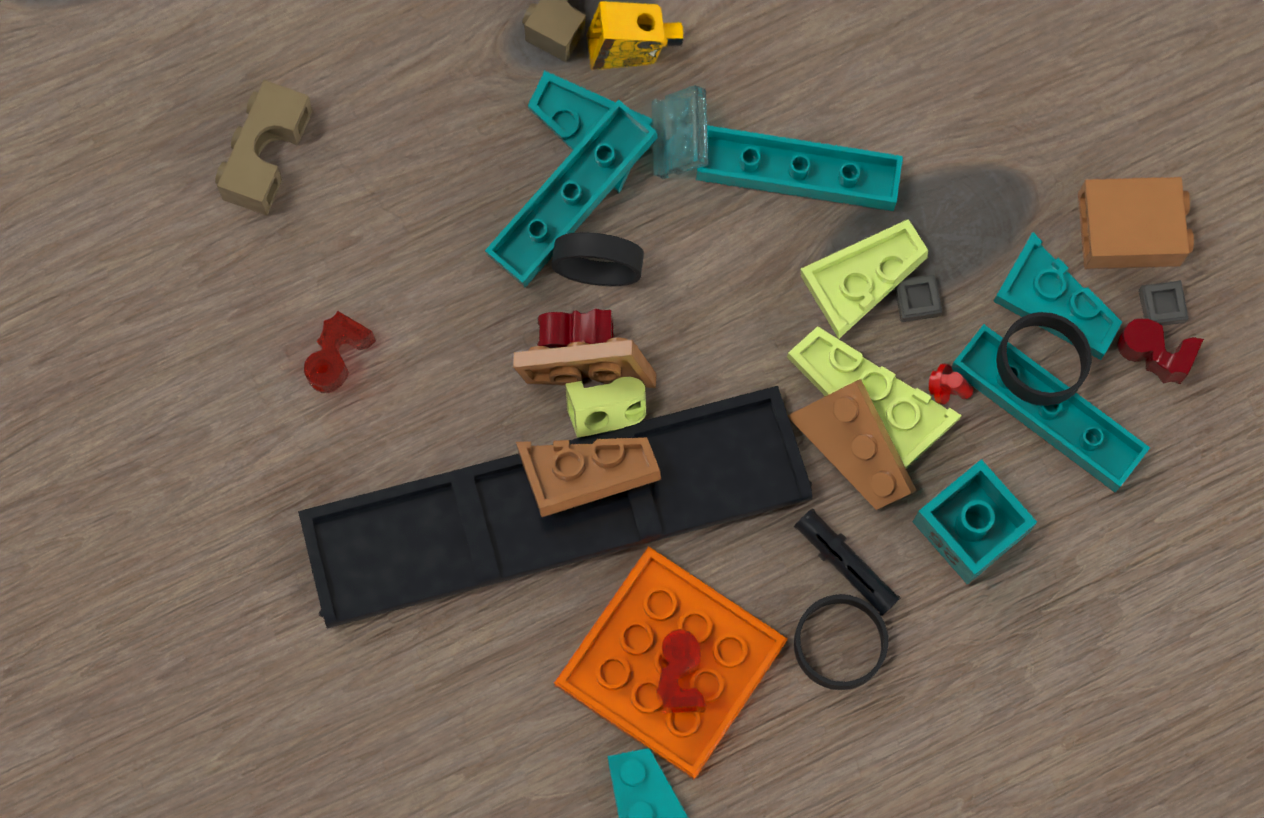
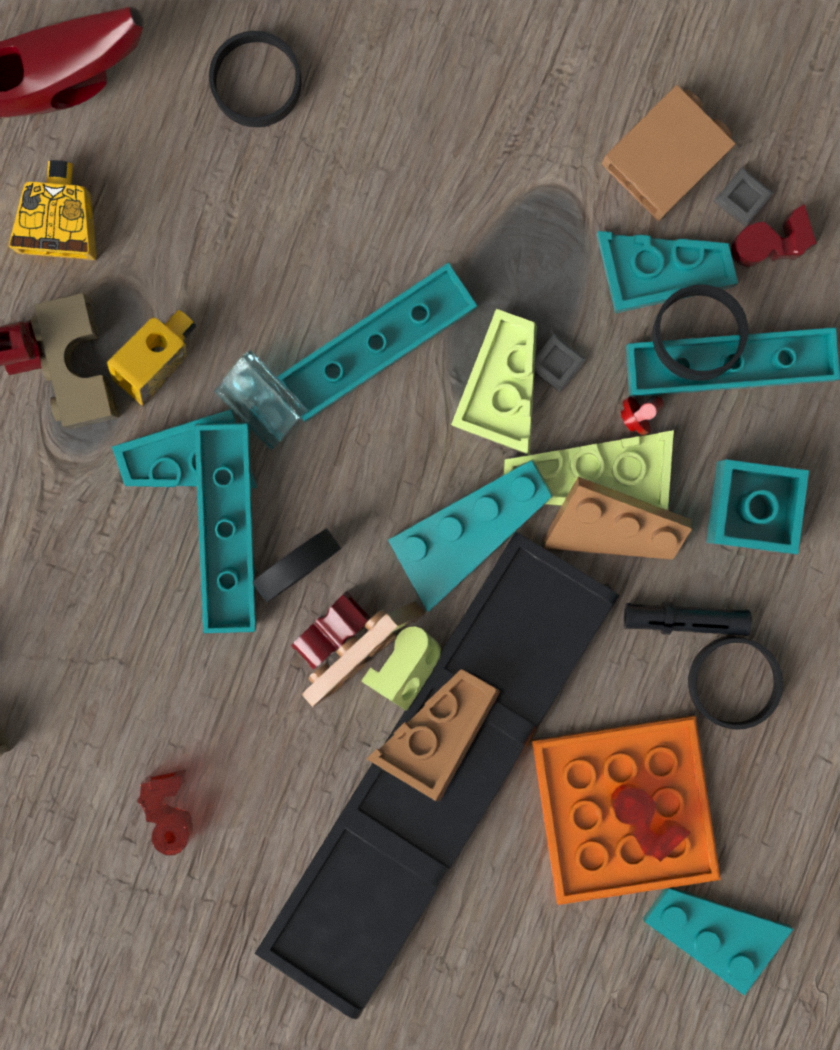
camera: 40 degrees left, 15 degrees up
none -> teal wing [388,459,554,612]

